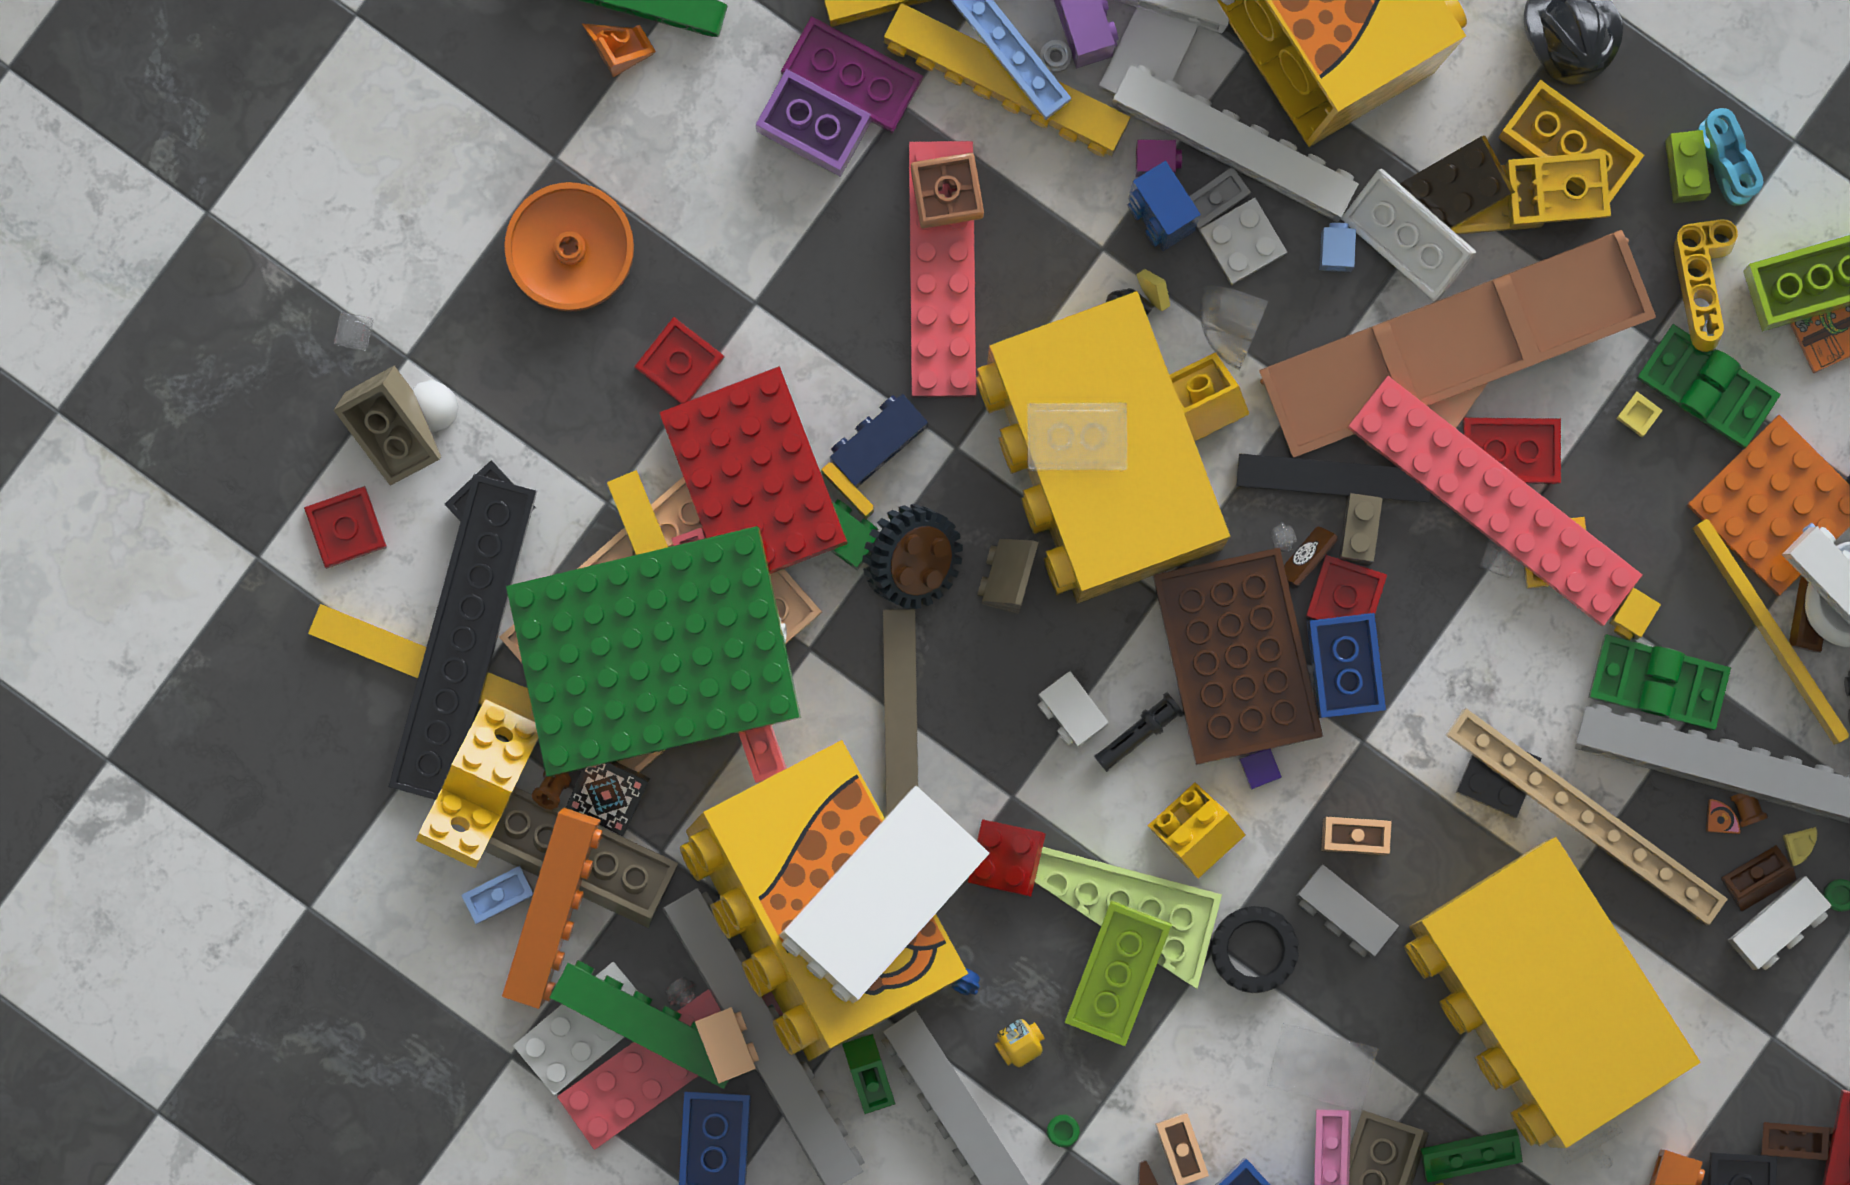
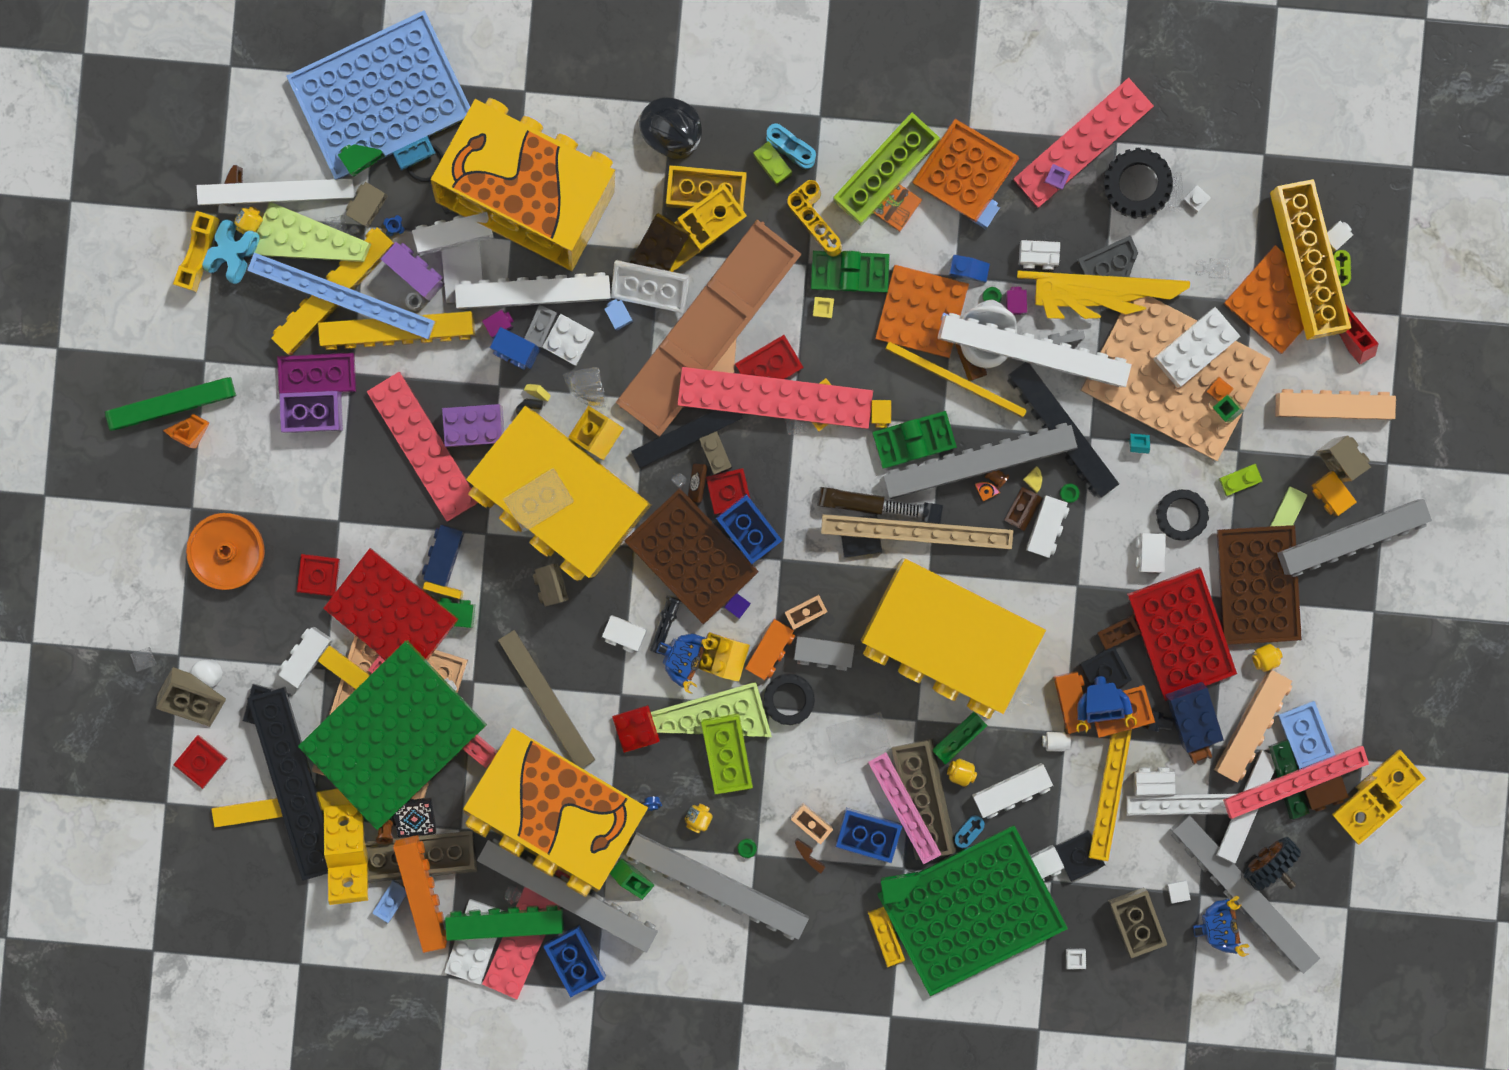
camera: 30 degrees left, 5 degrees up
light nougat brick [695,1007,759,1083] -> none
white brick [779,786,989,1003] -> none
wheel [863,504,963,609] -> none
nougat brick [911,153,984,228] -> none
none -> white brick [279,627,333,688]
none -> medium lavender brick [442,404,504,447]
none -> torso [656,633,716,694]
none -> orange brick [745,618,795,680]
none -> piece [817,487,943,524]

